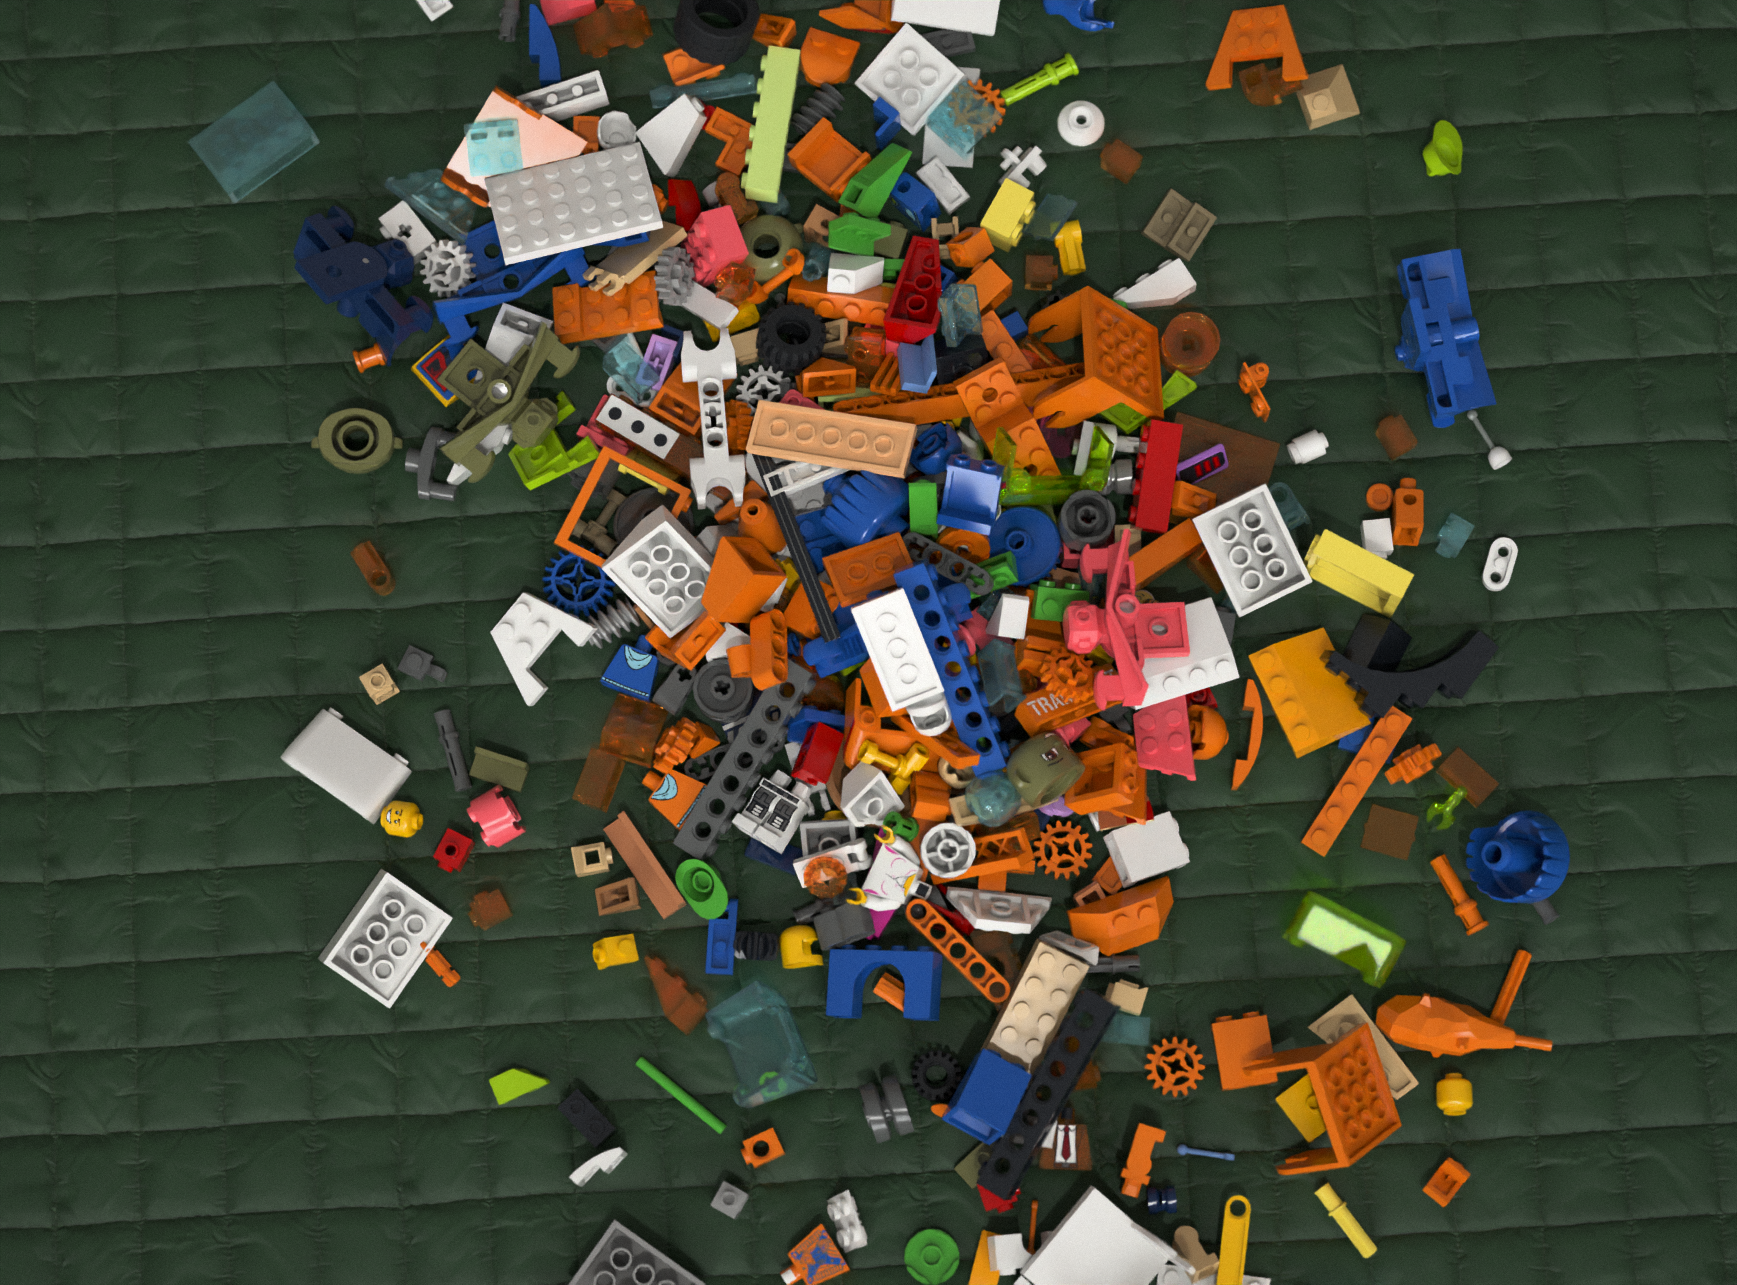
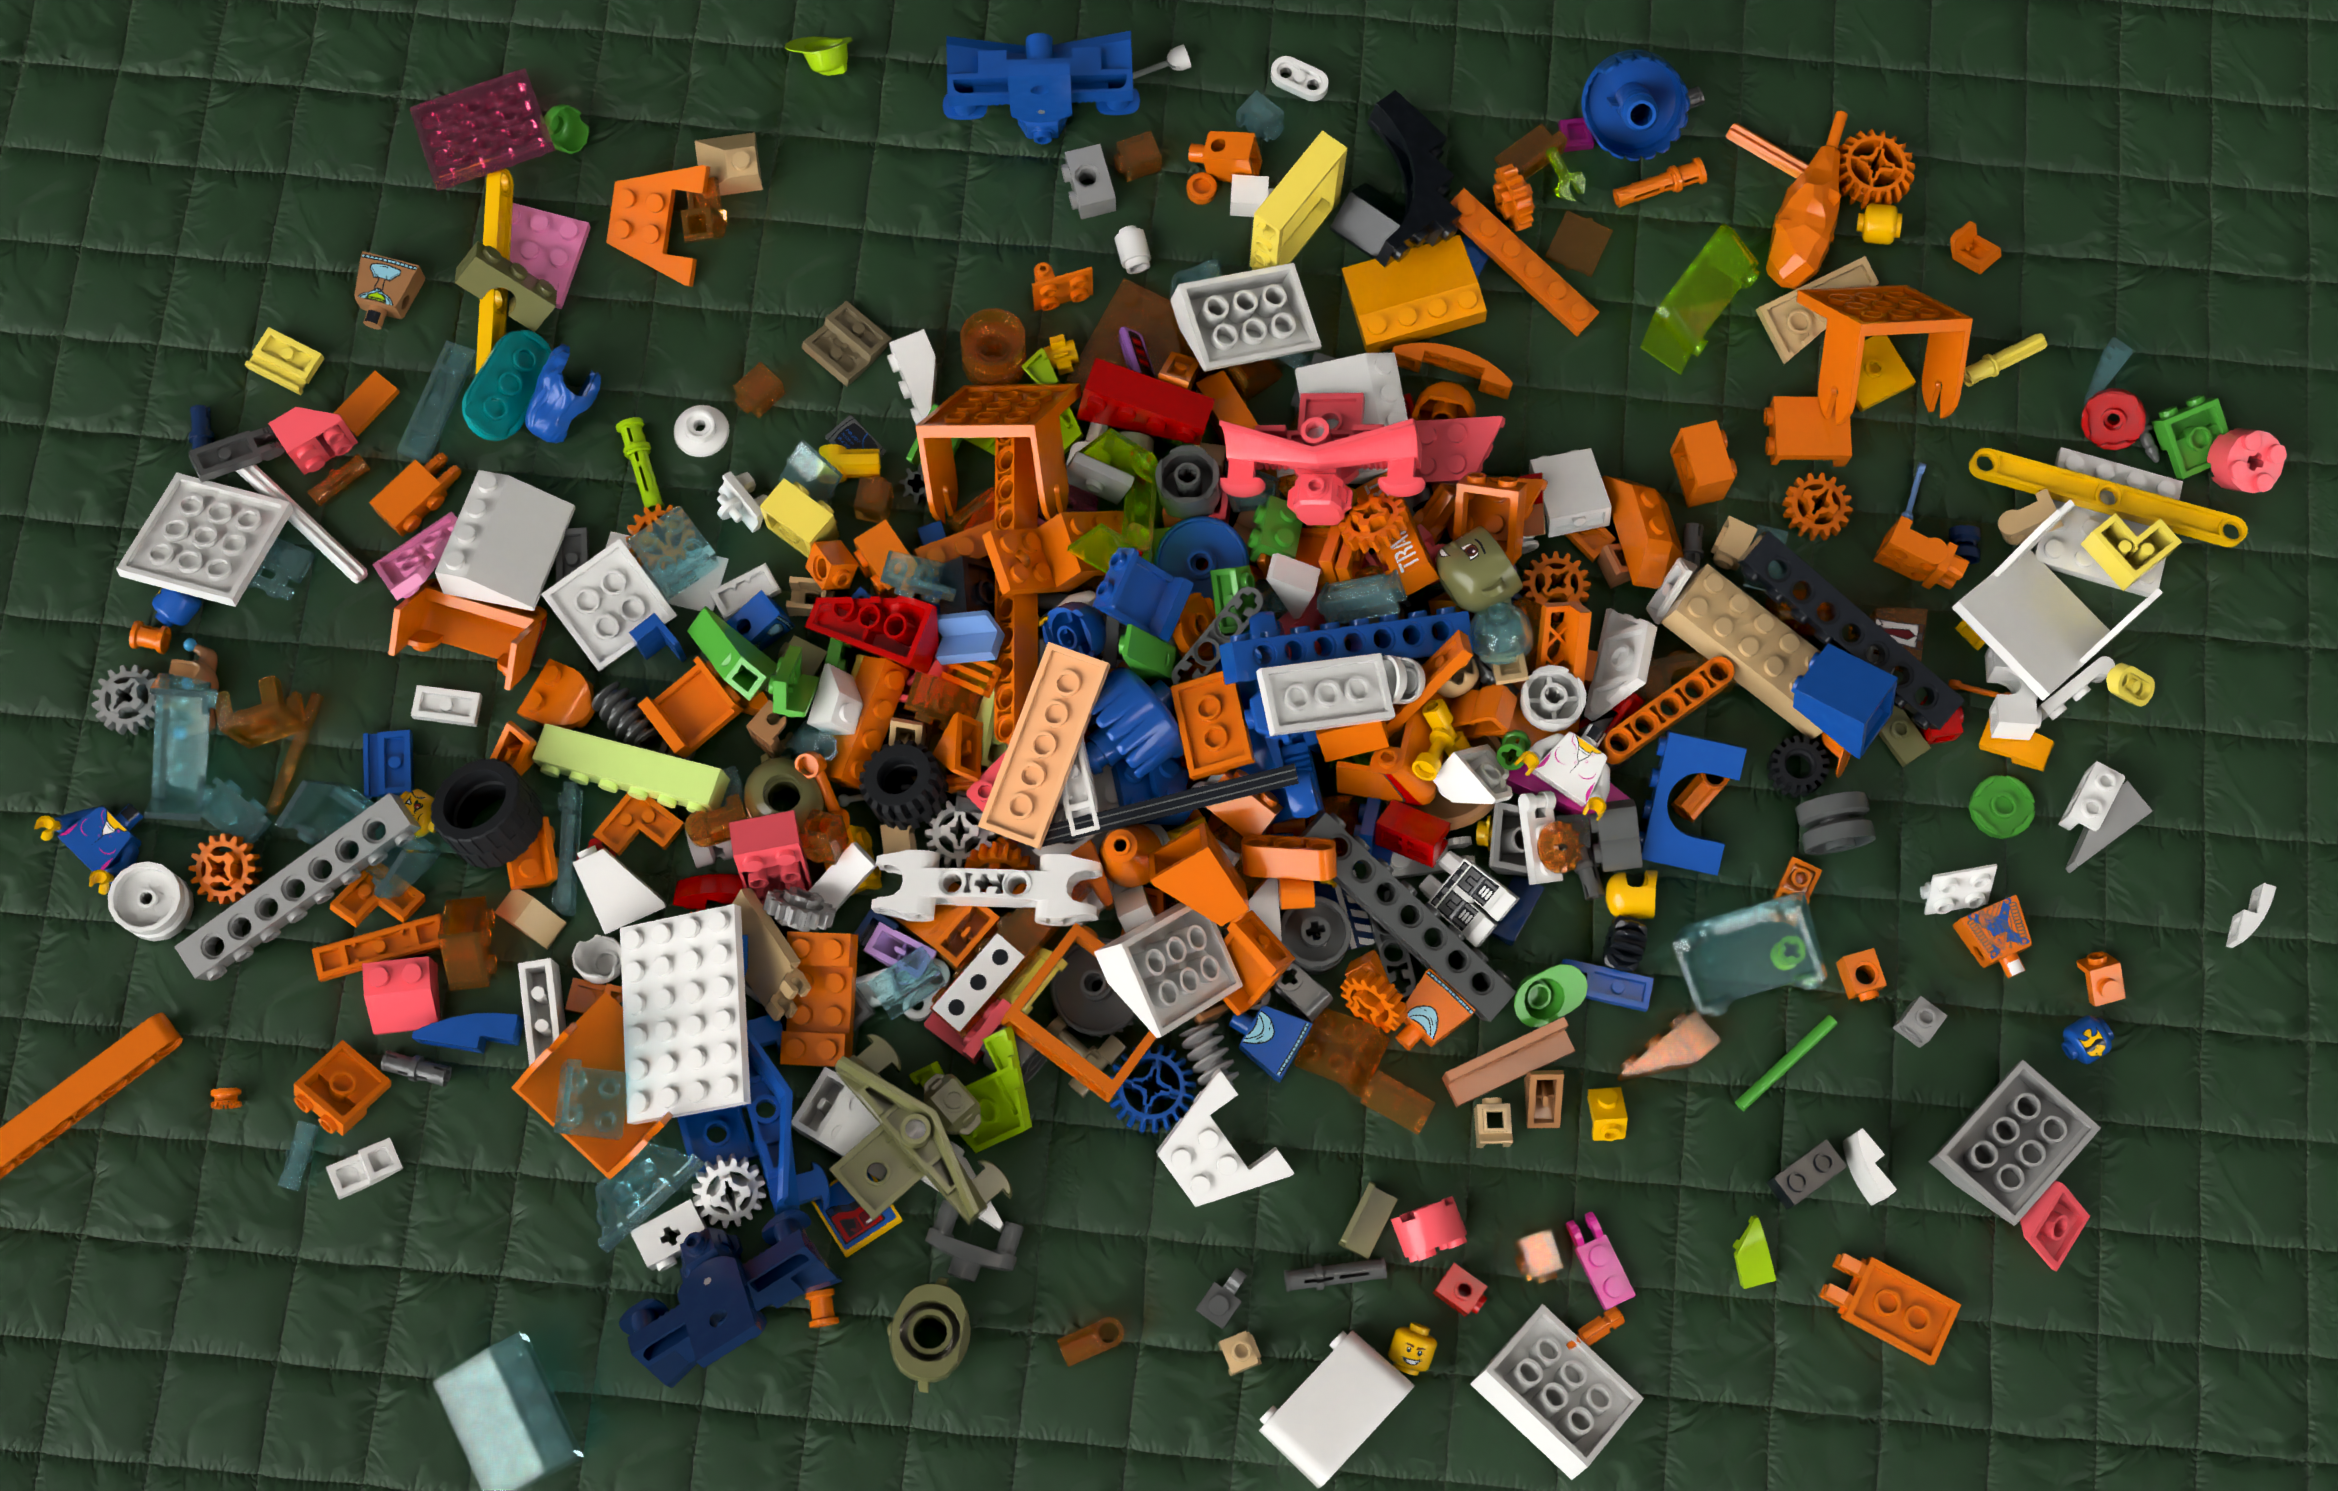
camera: 90 degrees left, 5 degrees down
none -> tan slope [494,889,567,950]
none -> black sticker [825,415,886,457]
none -> yellow gear [1043,334,1080,375]
none -> light grey brick [1061,144,1116,219]
none -> magenta tile [1558,117,1594,152]
none -> dark pink hinge [1566,1212,1636,1311]
none -> orange brick [1670,420,1737,508]
none -> orange slope [1766,856,1822,929]
none -> orange tile [1818,1253,1961,1365]
none -> orange gear [1838,128,1915,210]

